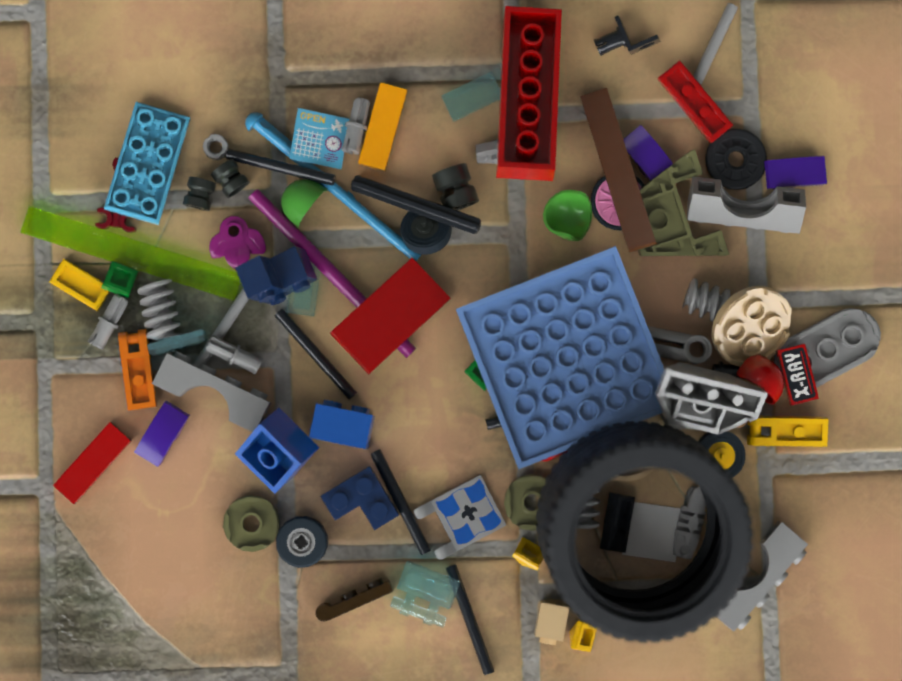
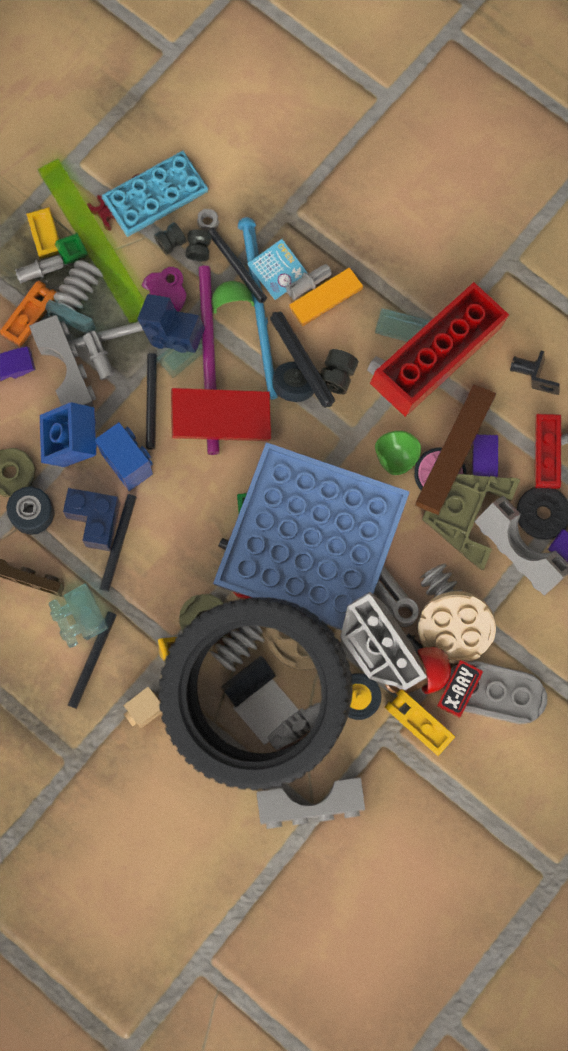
camera: 40 degrees right, 10 degrees down
light grey flag [413,475,506,560] -> none
yellow slope [569,620,597,652] -> none

